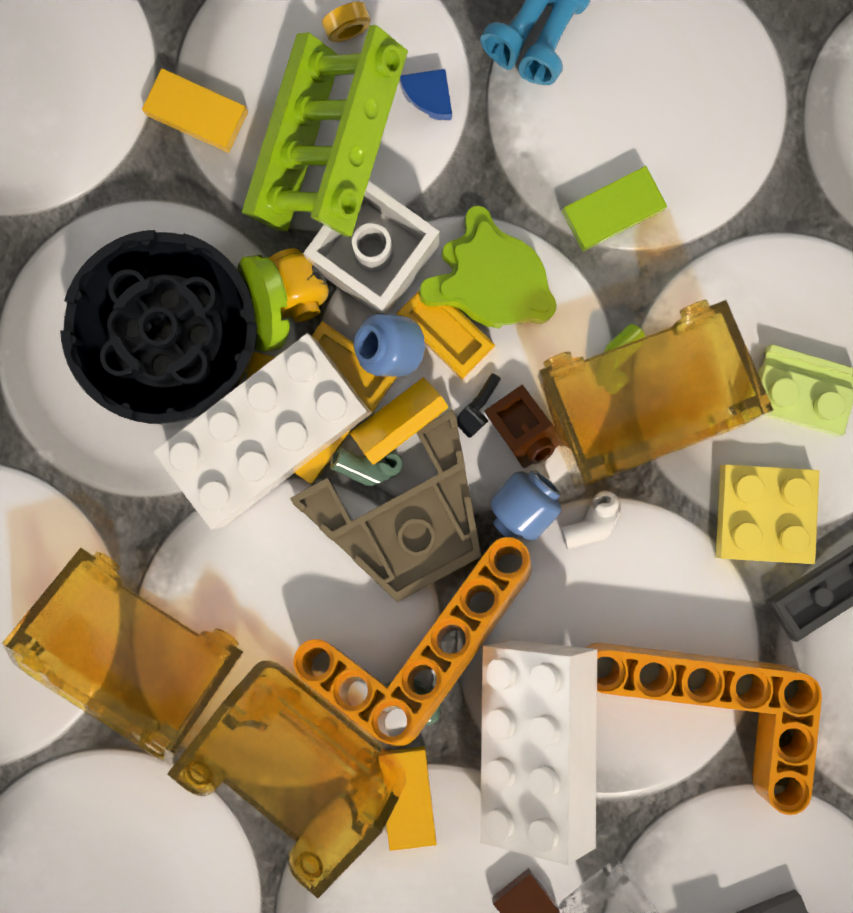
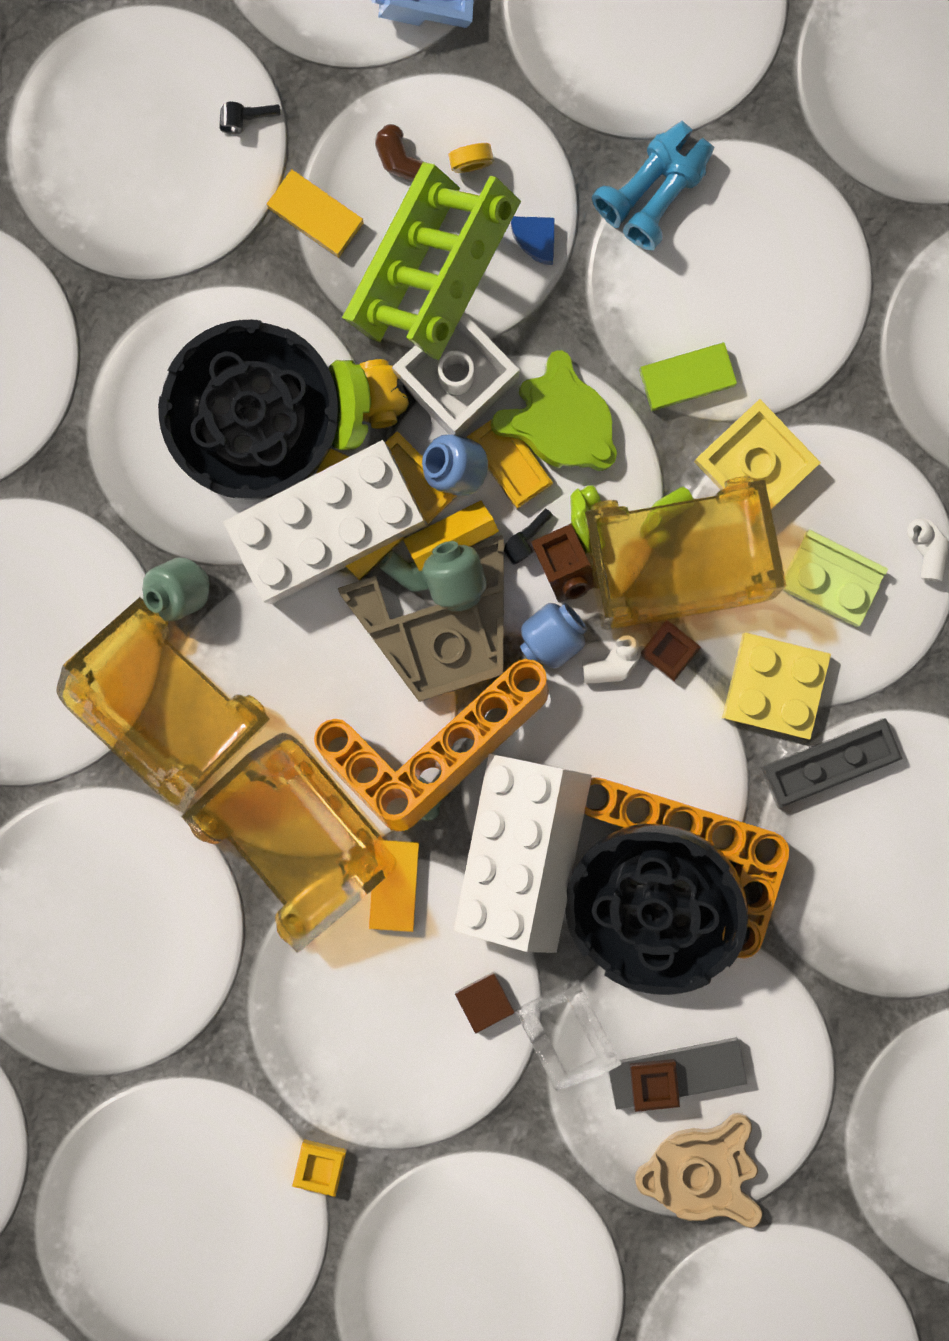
camera: 15 degrees right, 0 degrees up
none -> sand green head [142,557,209,622]
none -> black hand [219,101,281,134]
none -> reddish brown arm [375,124,423,182]
none -> sand green head [422,541,487,611]
none -> black brick [565,824,748,995]
none -> lime arm [570,485,604,553]
none -> reddish brown tile [640,620,701,682]
none -> light yellow plate [694,399,821,525]

